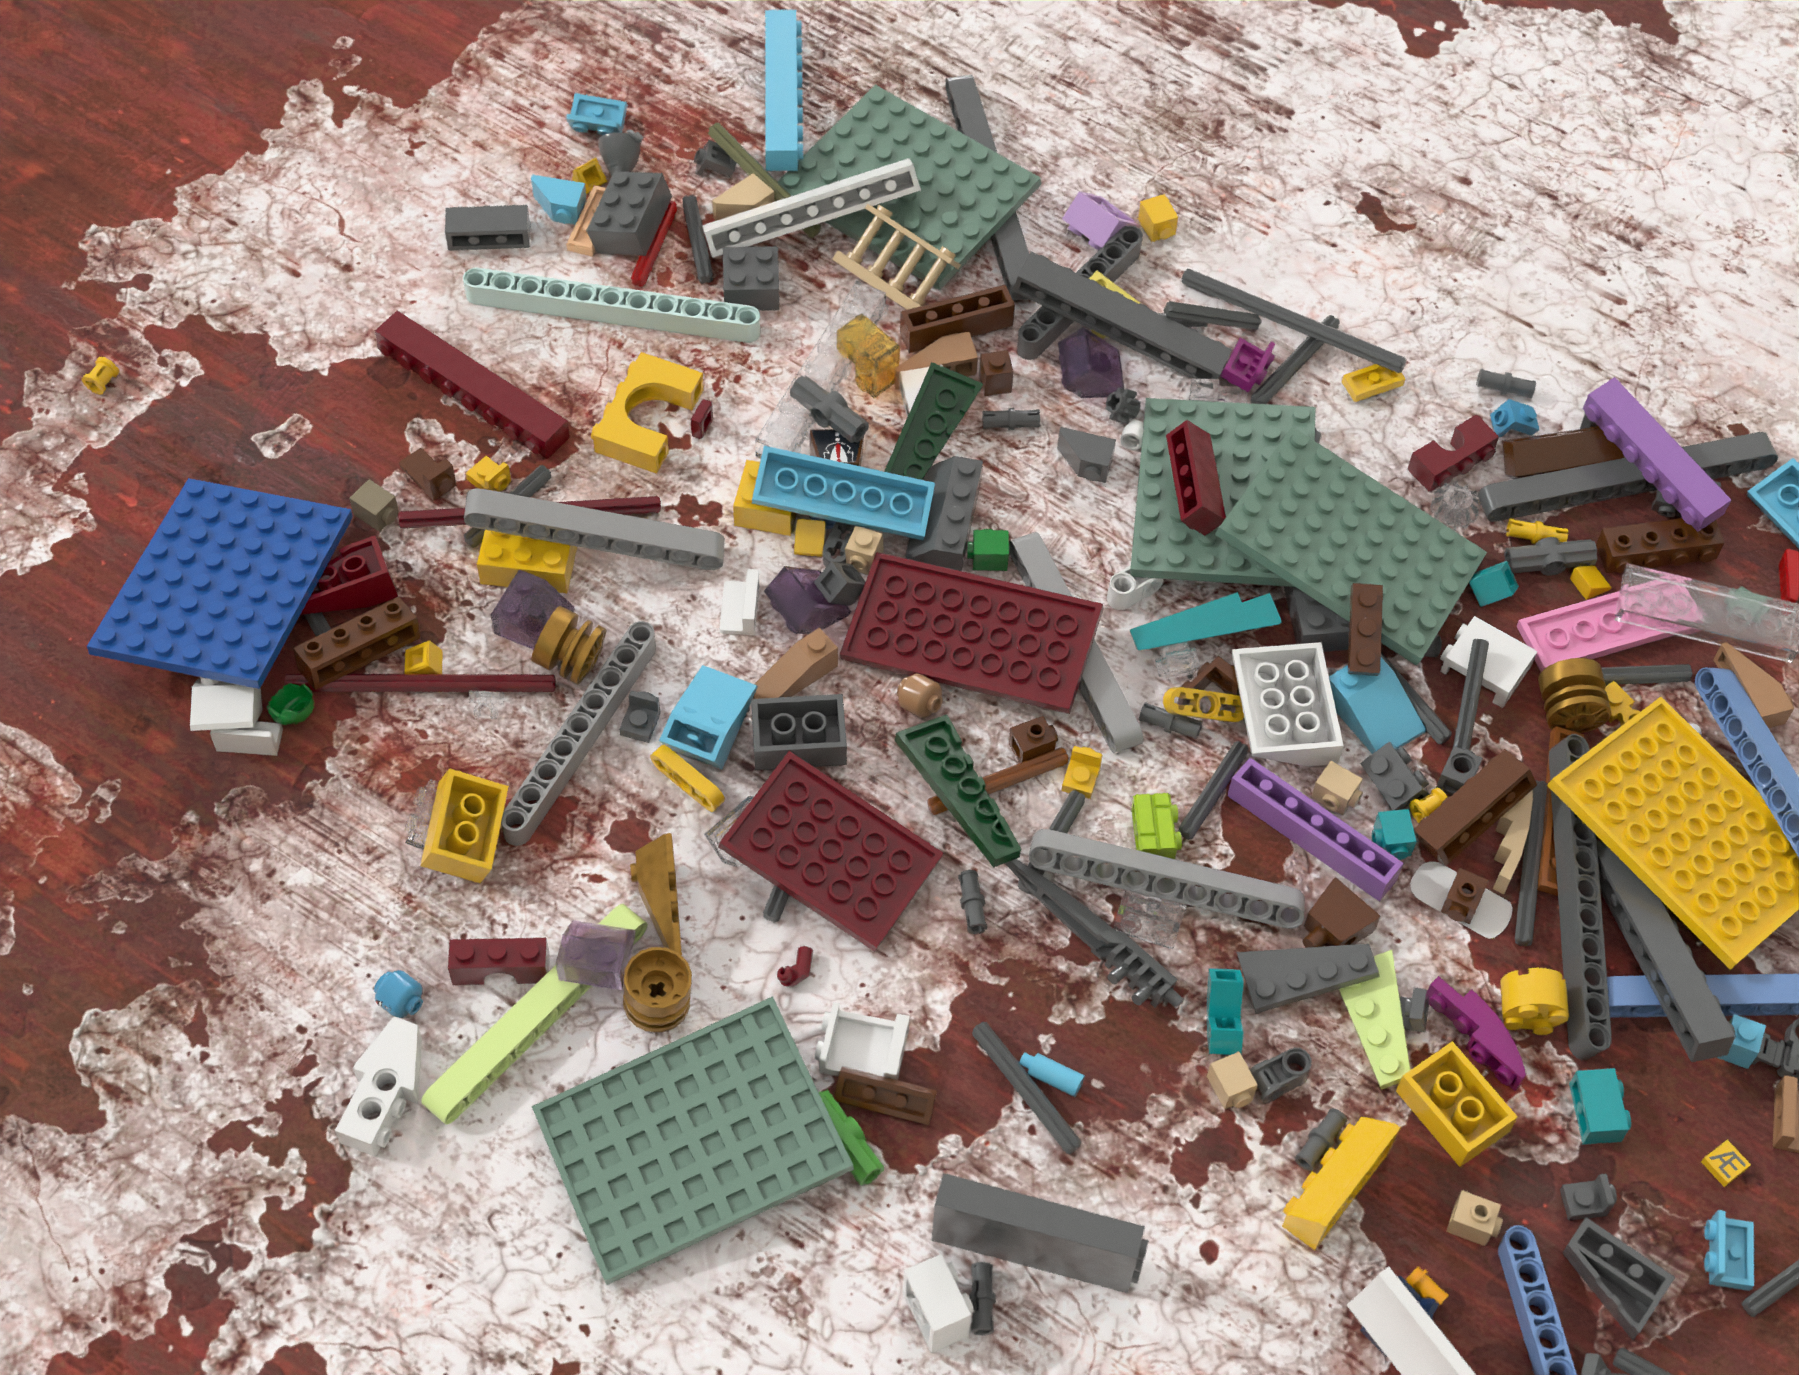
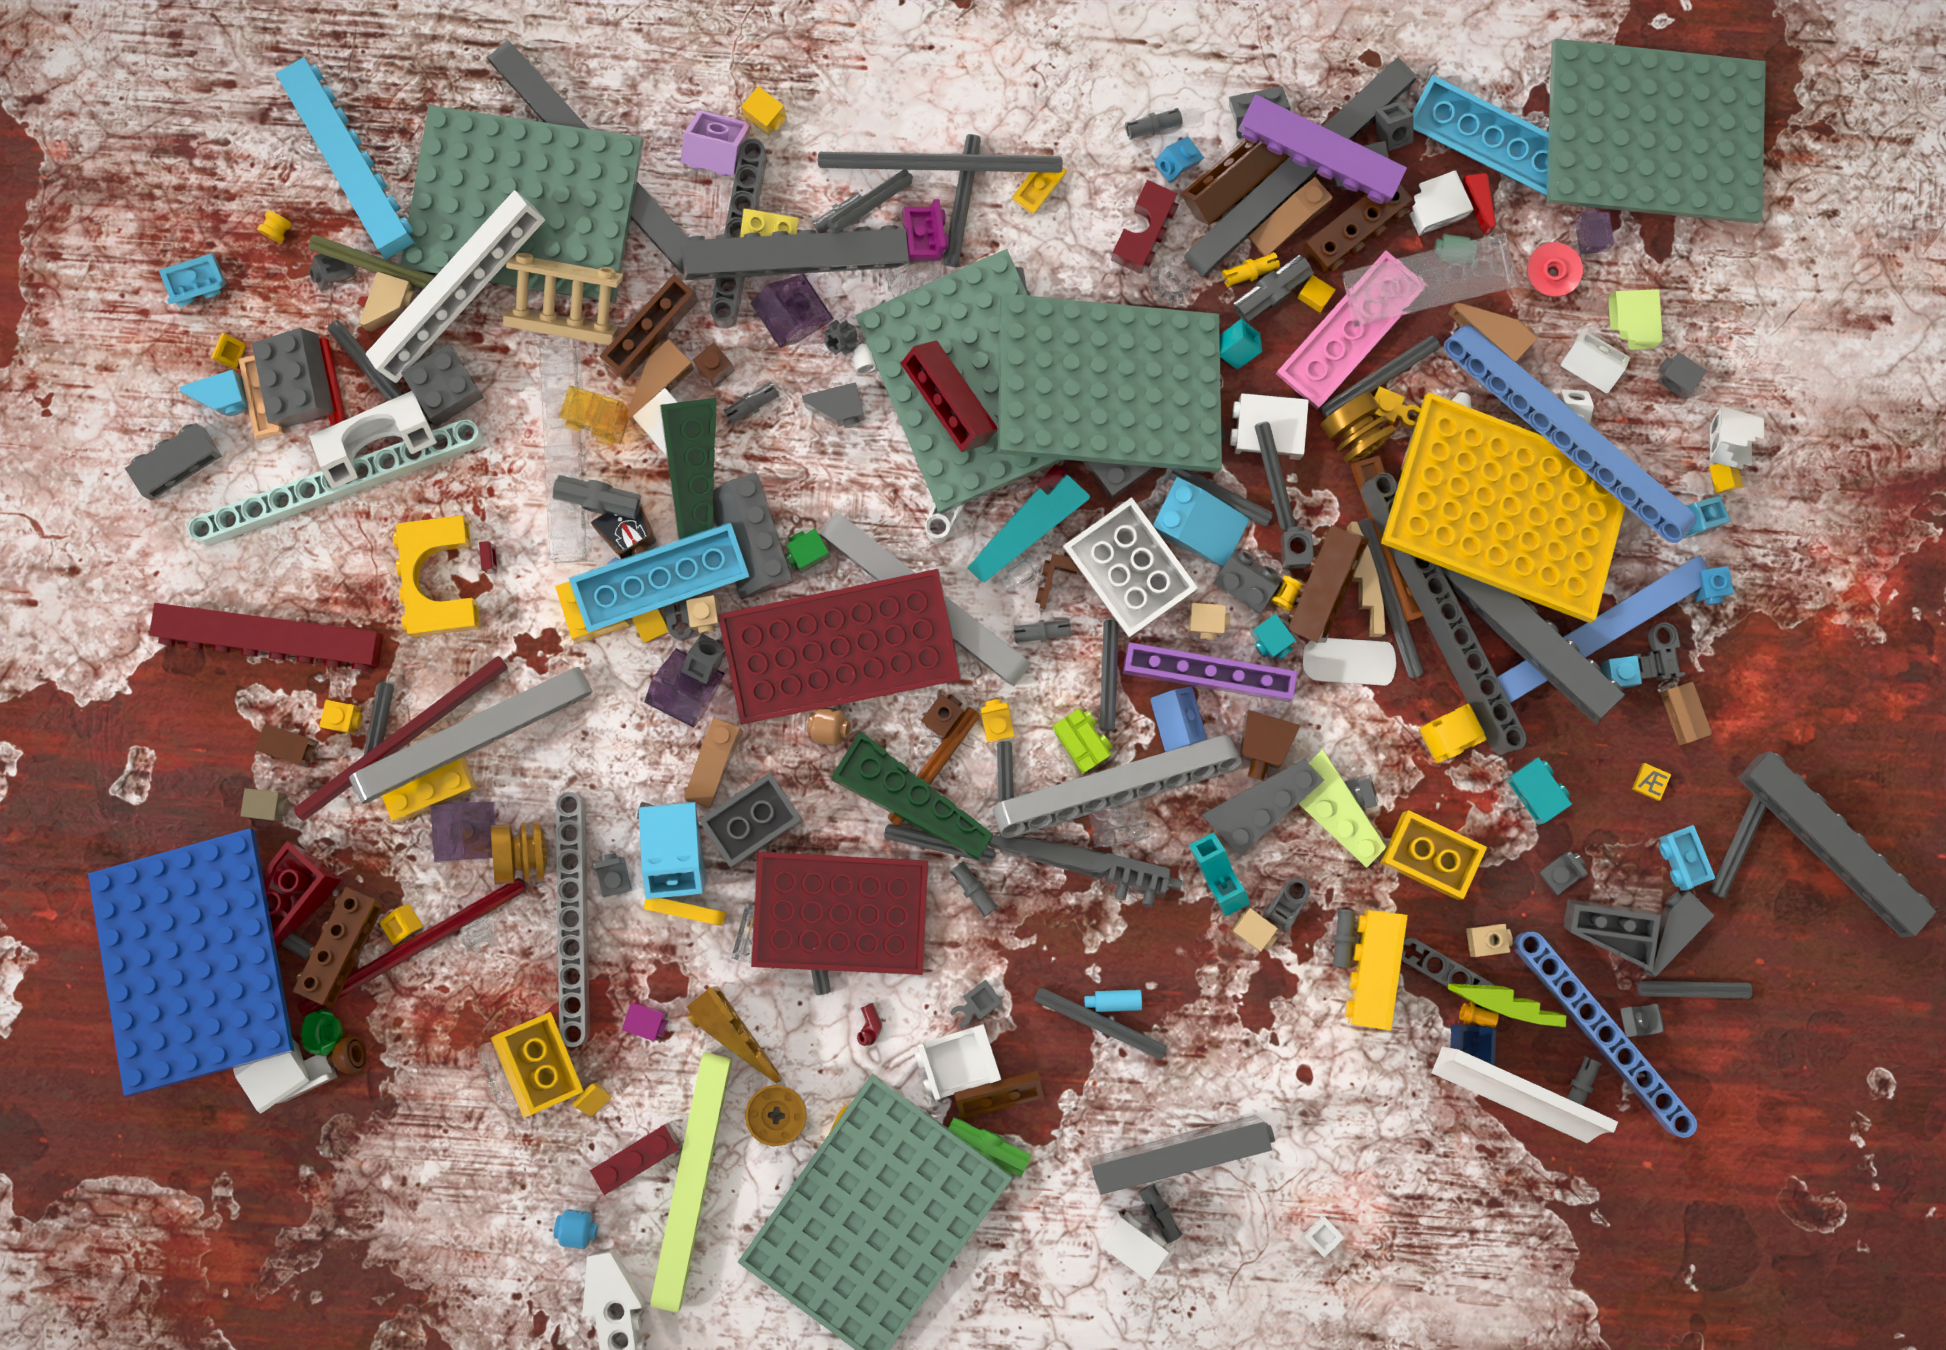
camera: 25 degrees left, 25 degrees up
slope [555,920,636,990] -> none
dark grey hat [598,130,643,177] -> none
white panel [719,569,760,635] -> none
yellow beam [1163,687,1244,722] -> none
reddish brown plate [1348,583,1383,676] -> none
magenta slope [1427,976,1527,1091] -> none
reddish brown brick [1441,868,1489,924] -> none
none -> yellow wheel [257,210,293,244]
none -> white arch [309,391,437,489]
none -> reddish brown brick [327,1035,367,1075]
none -> yellow slope [573,1082,611,1116]
none -> magenta brick [622,1002,669,1041]
none -> dark grey axle [884,824,995,863]
none -> dark grey plate [950,979,1003,1028]
none -> medium blue panel [1151,686,1207,752]
none -> medium nougat slope [1248,177,1333,256]
none -> dark grey brick [1376,101,1413,151]
none -> dark grey beam [1401,938,1495,1007]
none -> white piece [1409,171,1473,236]
none -> lime slope [1448,983,1566,1027]
none -> dark grey slope [1644,891,1715,977]

